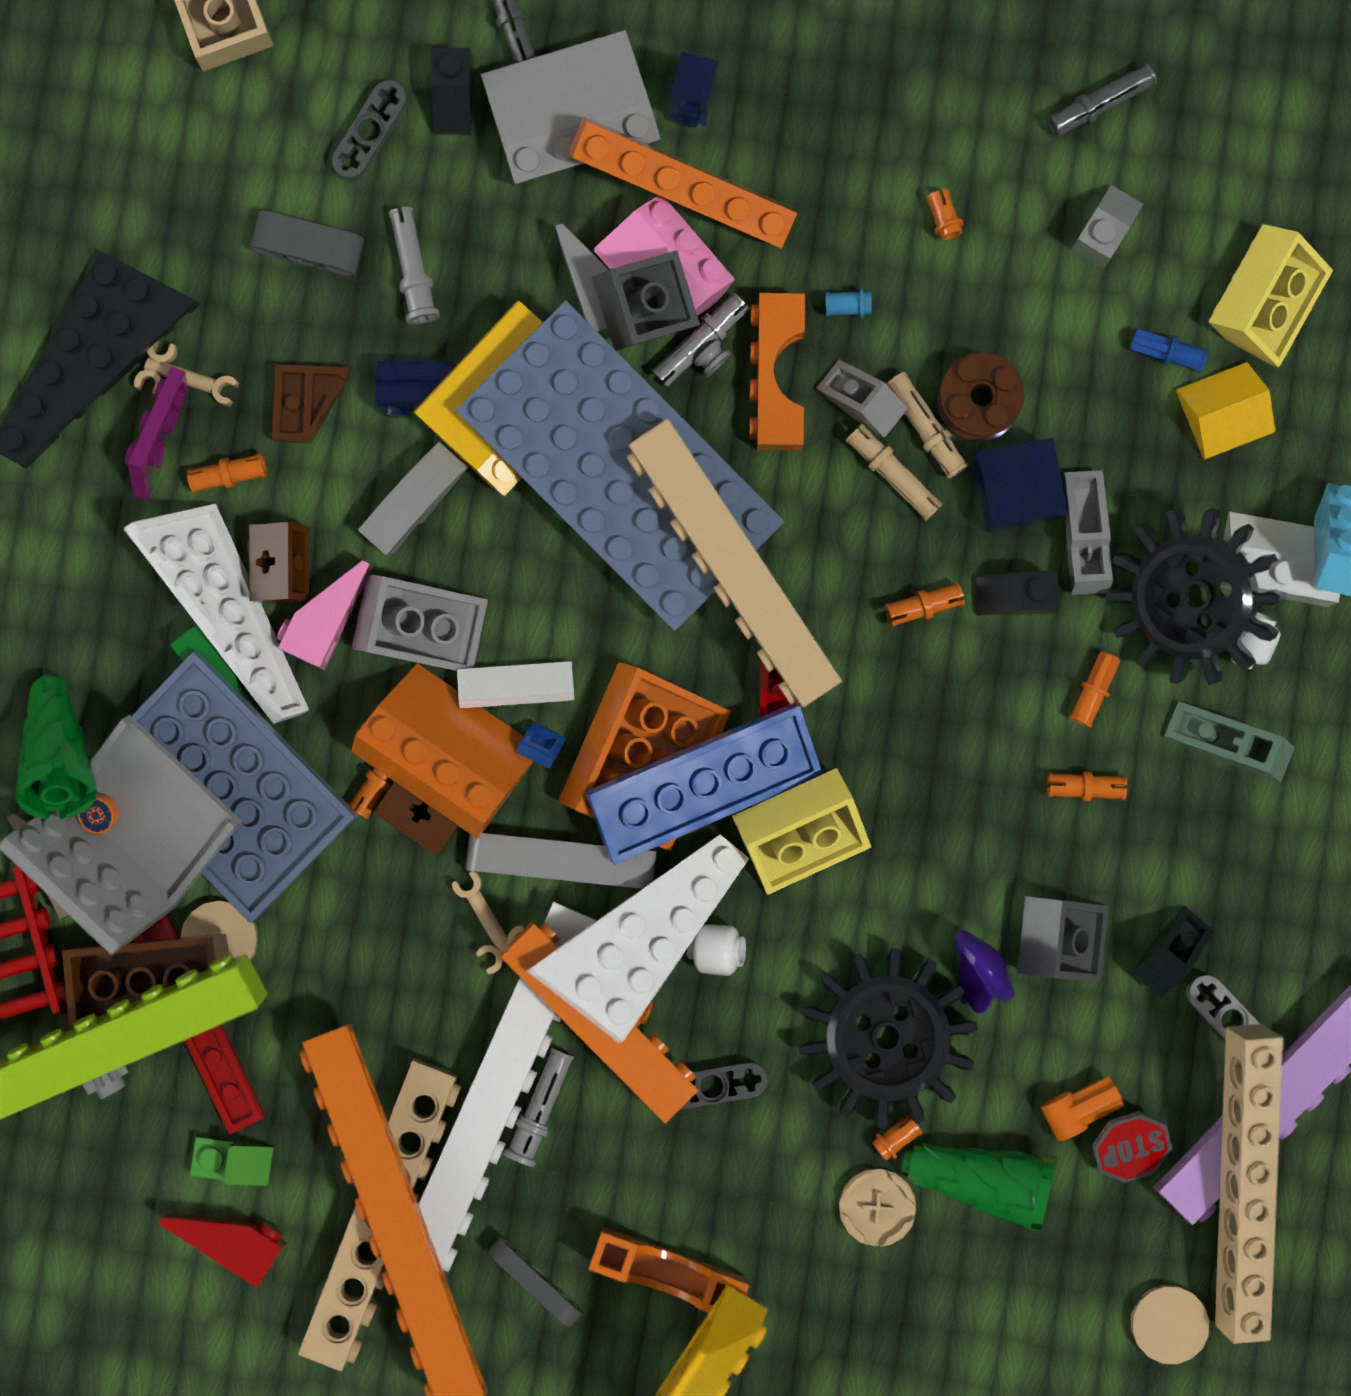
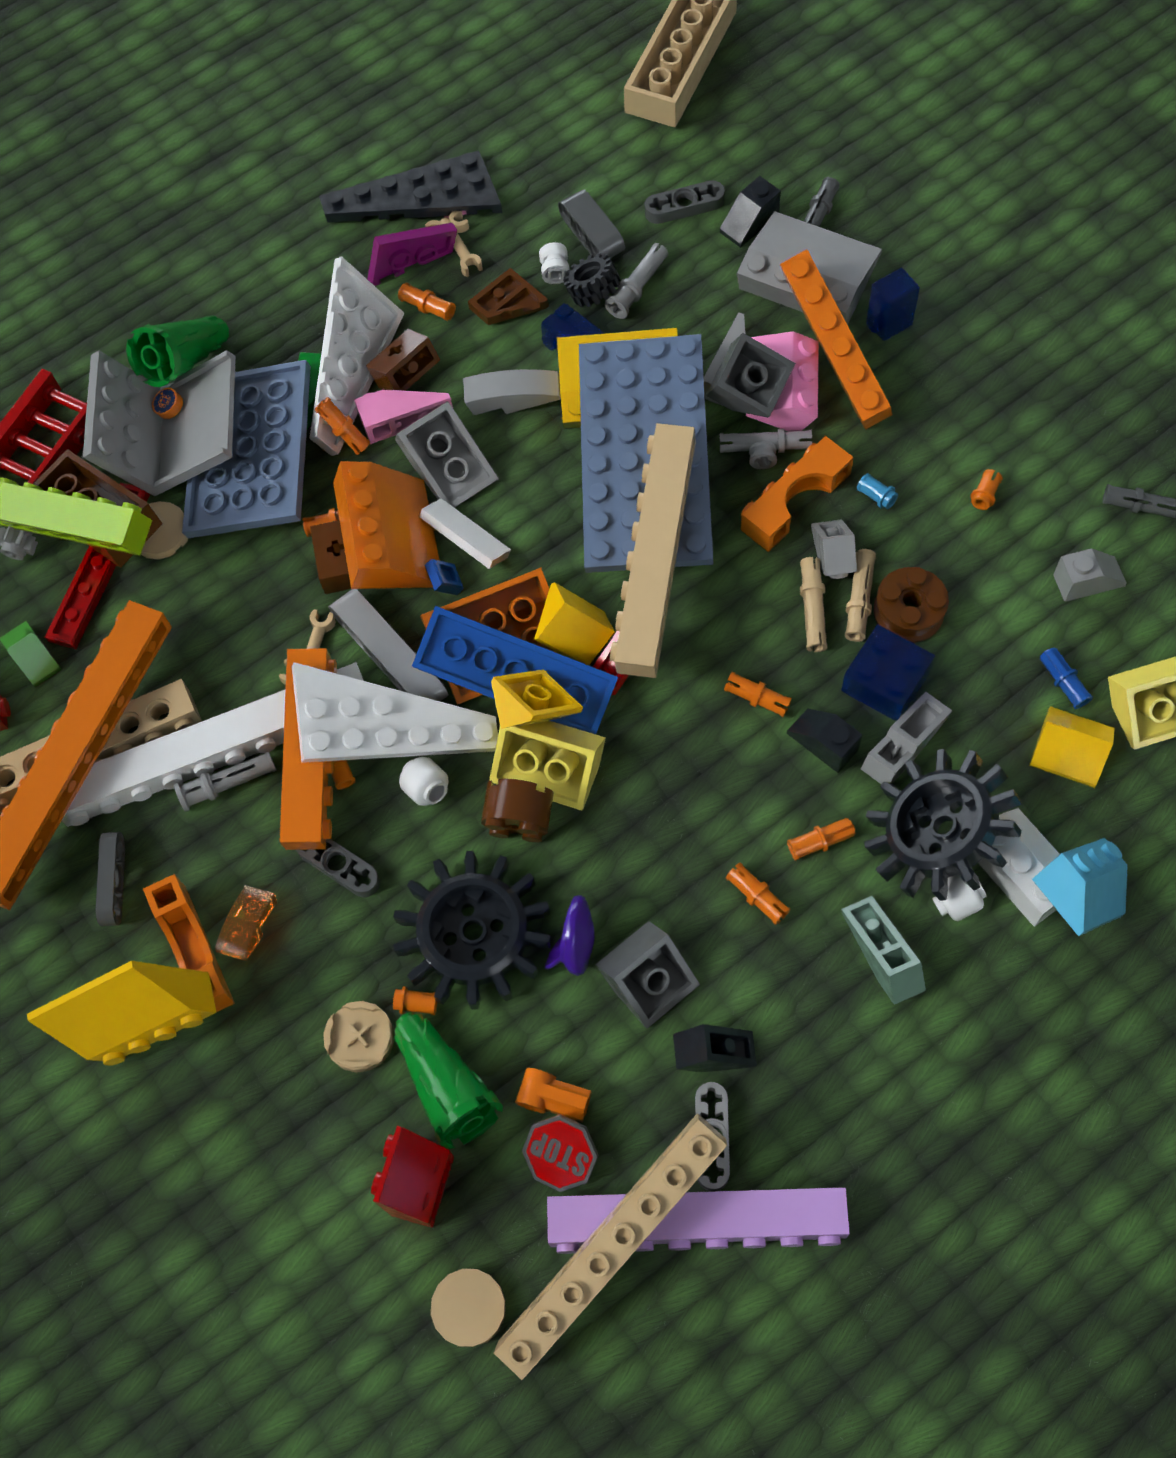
camera: 50 degrees right, 20 degrees down
none -> clear orange slope [215,885,277,961]
none -> orange pin [314,397,370,455]
none -> red slope [371,1126,454,1228]
none -> reddish brown brick [481,779,554,842]
none -> yellow slope [491,669,583,729]
none -> yellow slope [534,582,615,665]
none -> white wheel [539,242,570,284]
none -> black tyre [563,253,621,307]

